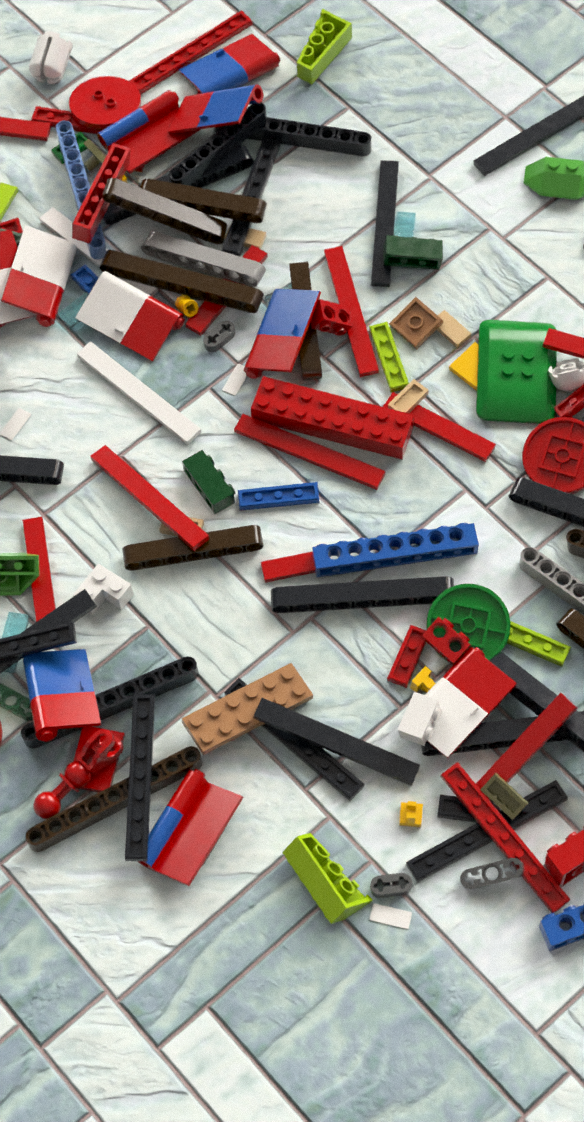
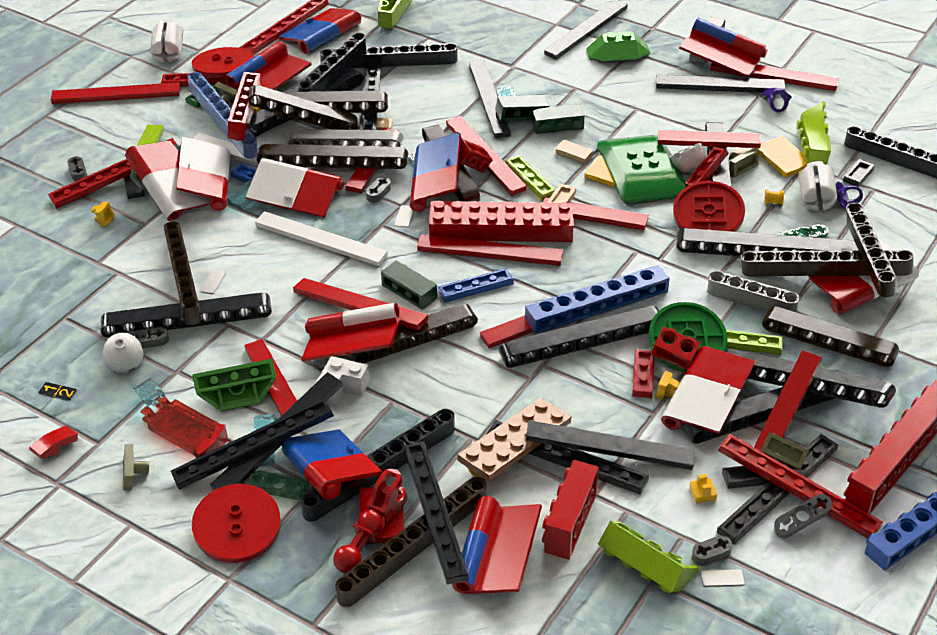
camera: 20 degrees left, 20 degrees down
door [168,84,263,134] -> none
yellow bush [175,295,199,317] -> none
medium nougat tile [389,297,444,350] -> none
white brick [398,692,442,746] -> none
none -> red door [301,303,401,362]
none -> dark green brick [532,104,585,134]
none -> red brick [542,460,599,560]

